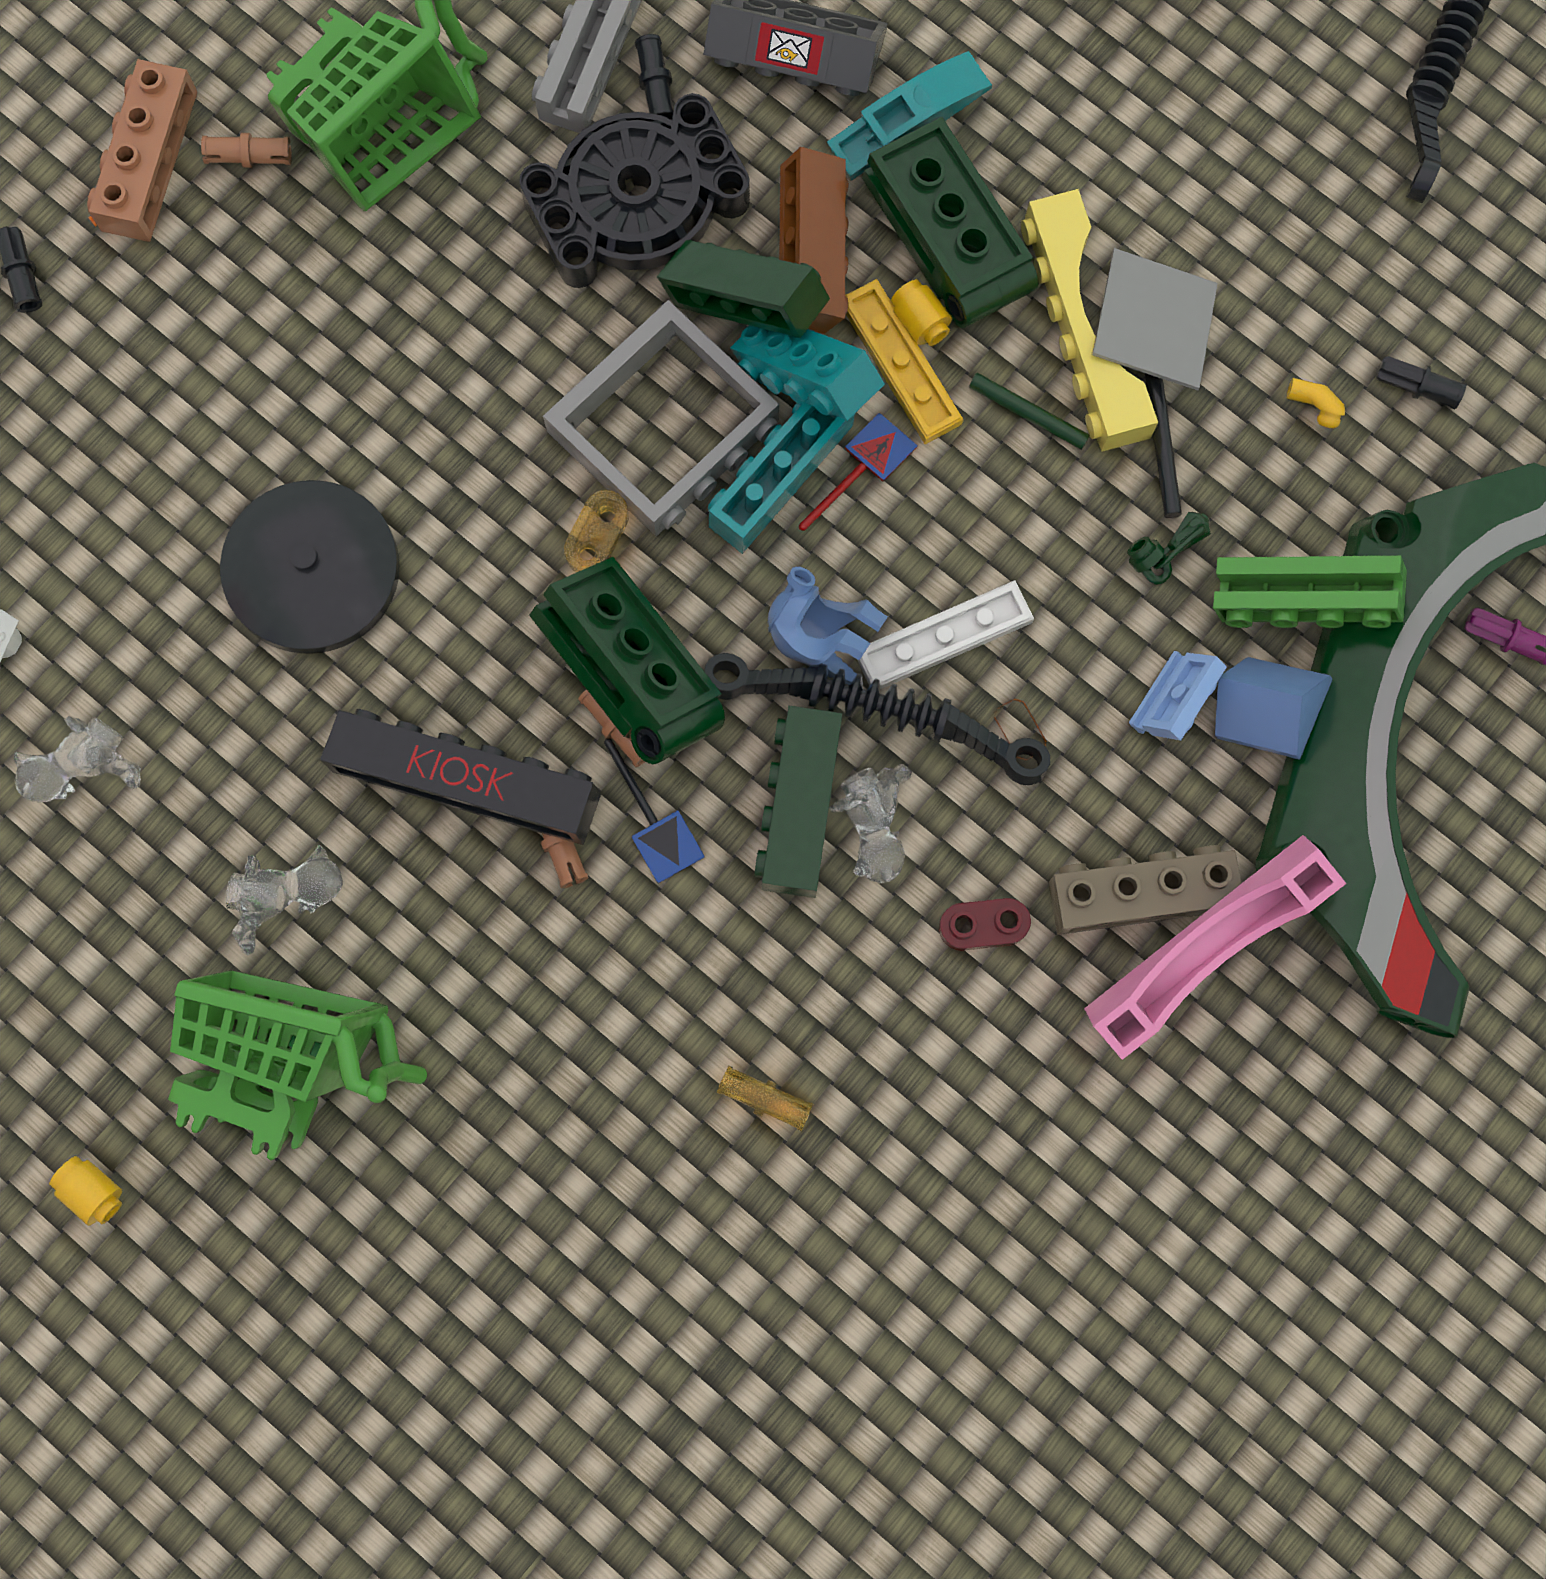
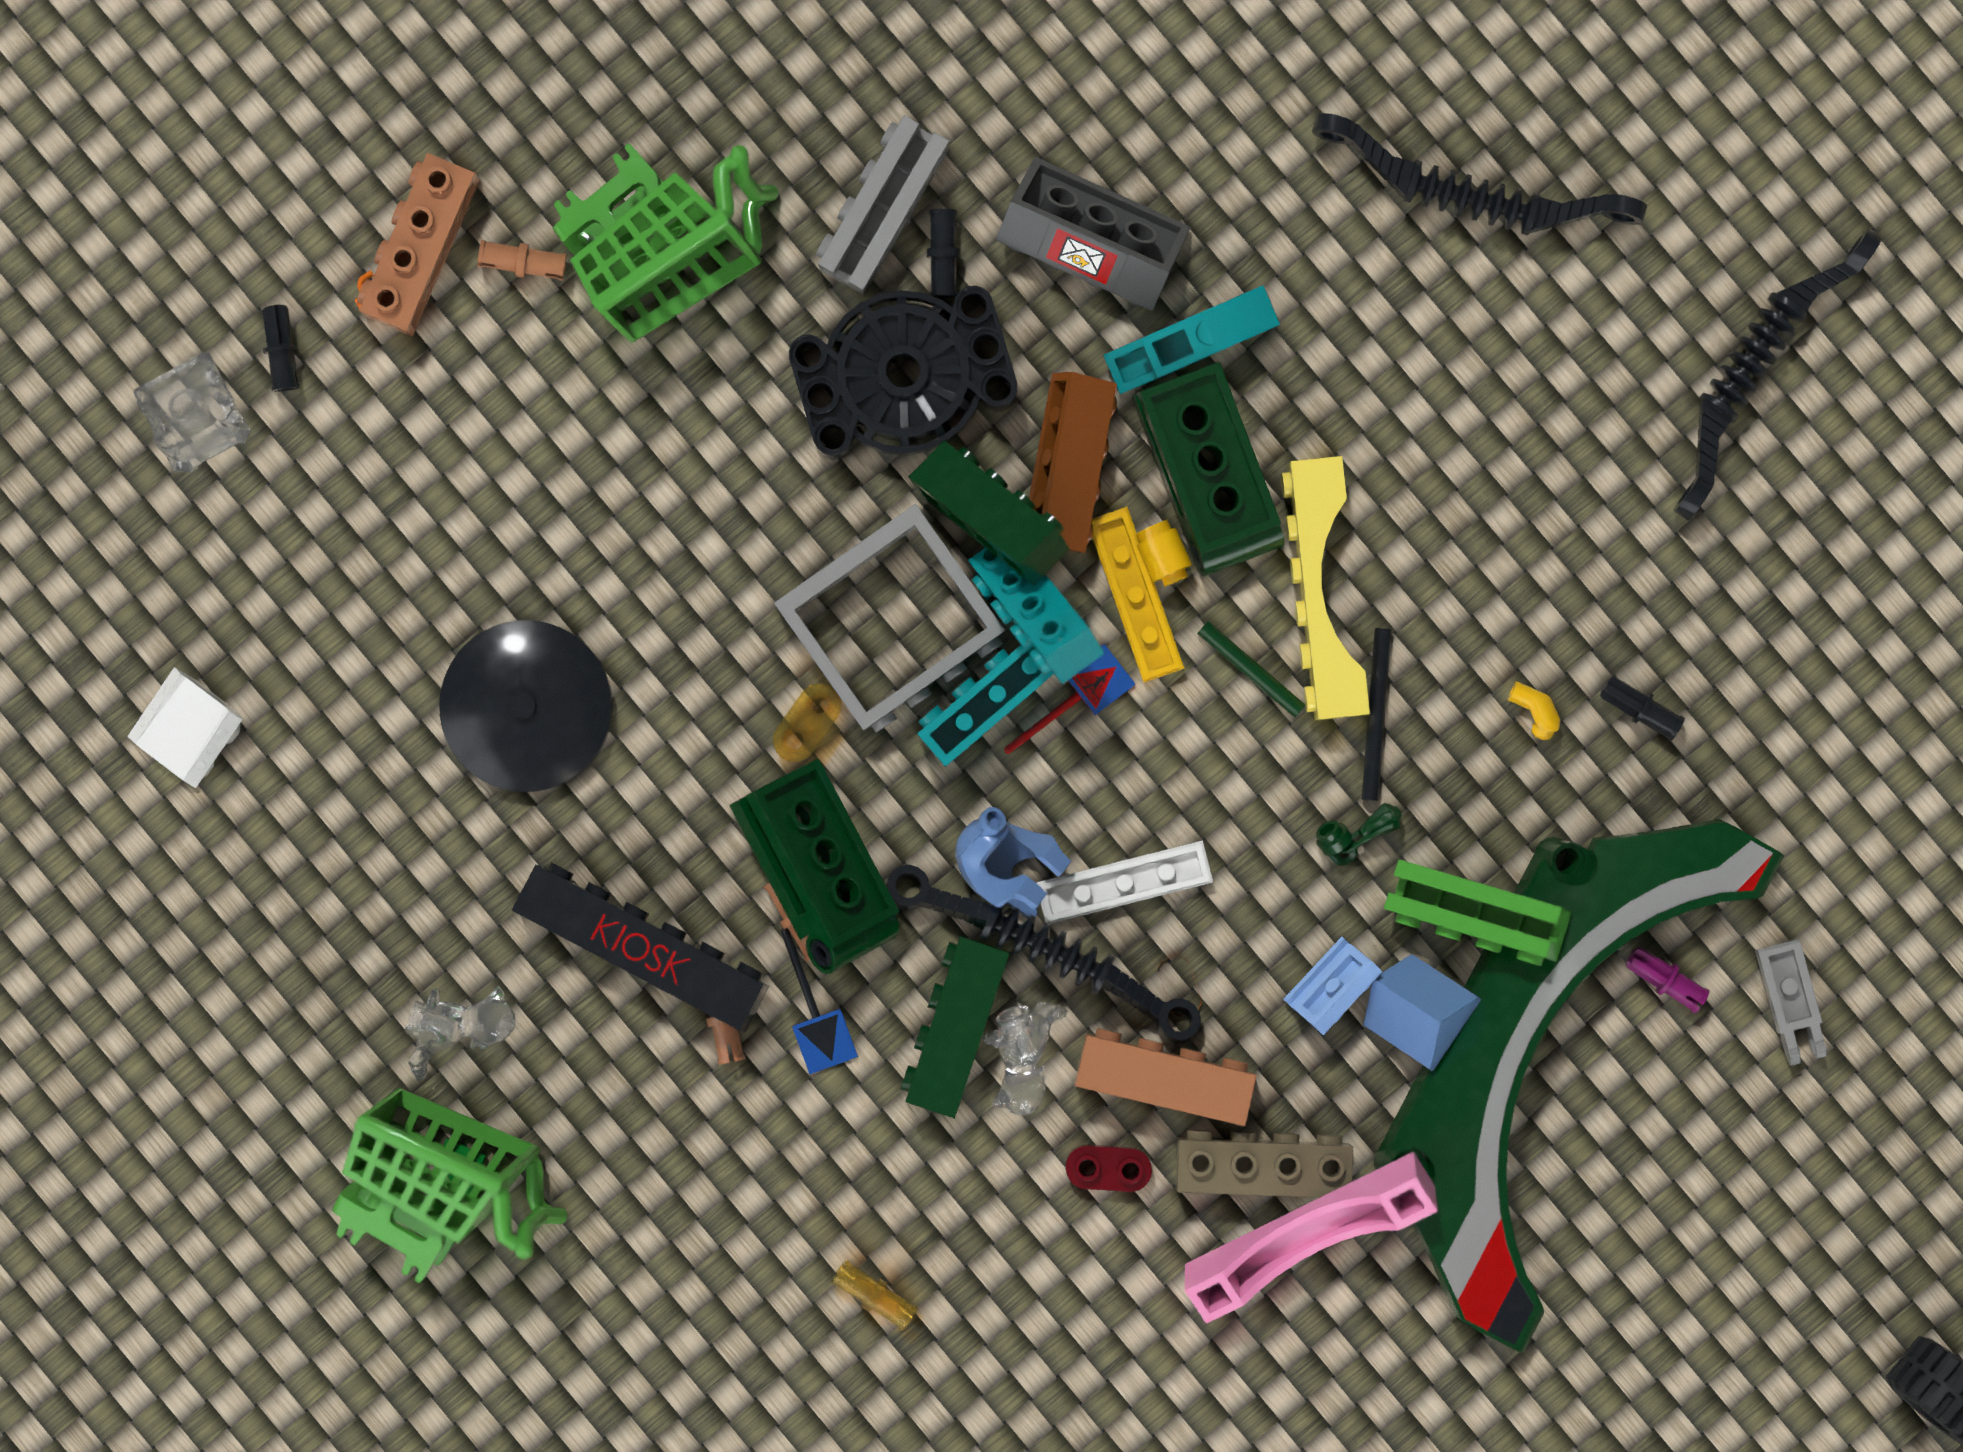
camera: 10 degrees right, 10 degrees up
clear animal [14,716,141,803] -> none
yellow brick [49,1156,122,1226] -> none
light grey piece [1092,248,1218,390] -> none
none -> nougat brick [1074,1028,1257,1126]

